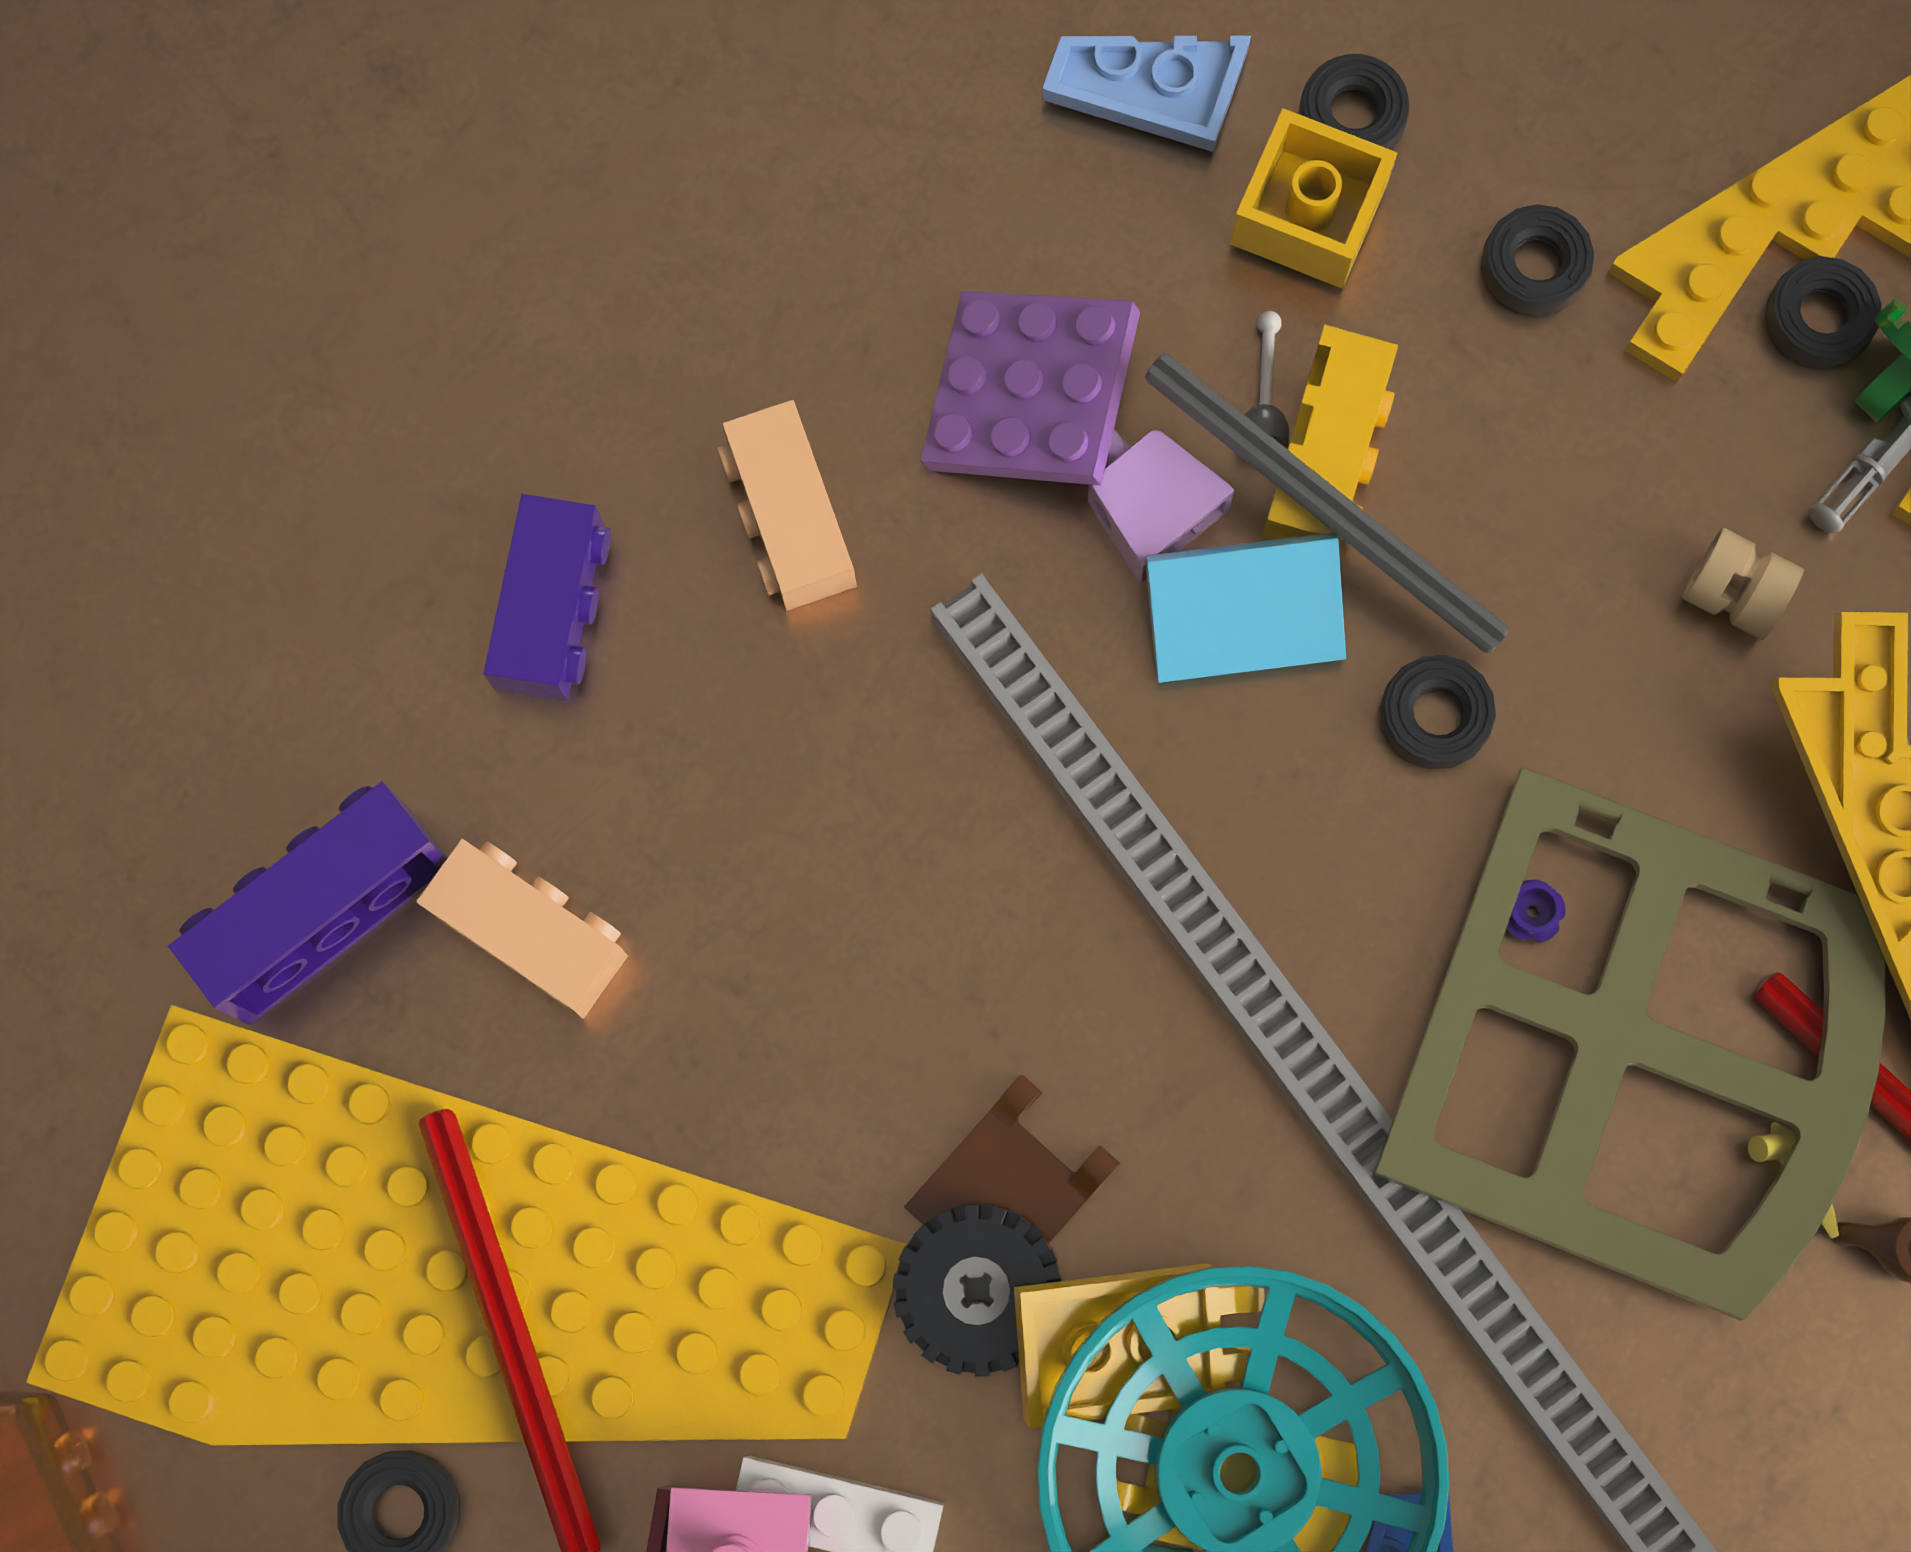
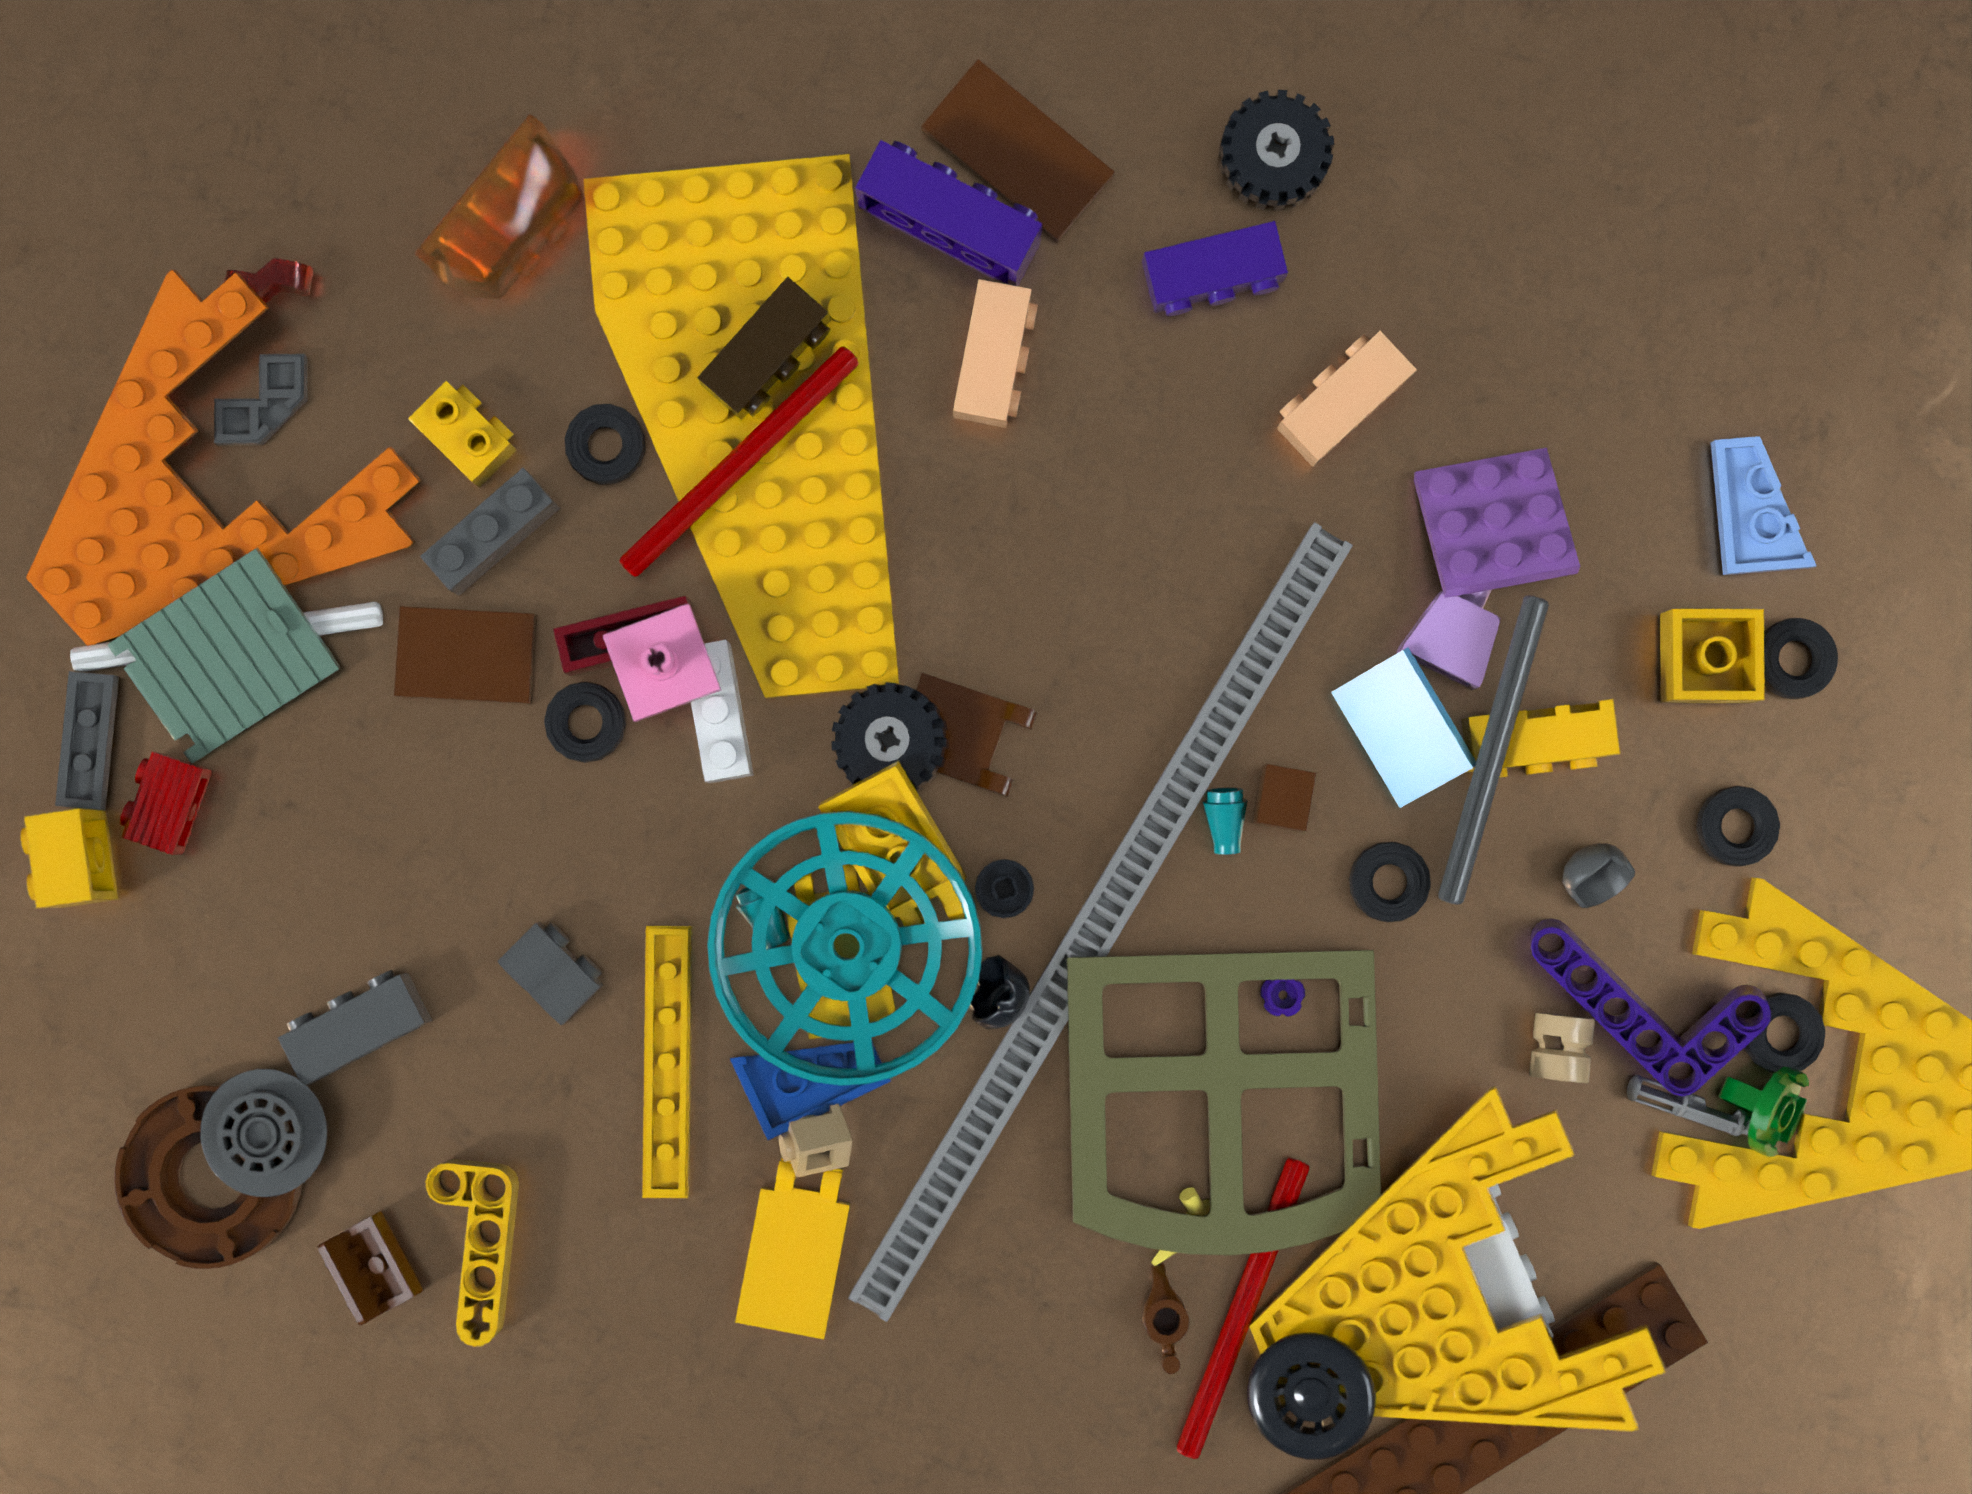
camera: 60 degrees right, 10 degrees up
hinge [1244,311,1289,449] -> none
none -> dark brown brick [697,276,831,421]
none -> reddish brown tile [921,59,1115,243]
none -> black hair [970,955,1030,1030]
none -> black wheel [975,859,1034,918]
none -> teal cone [1203,787,1248,855]
none -> black wheel [1219,90,1334,211]
none -> reddish brown piece [1252,764,1316,832]
none -> dark purple beam [1531,918,1771,1096]
none -> dark grey hair [1562,843,1635,908]

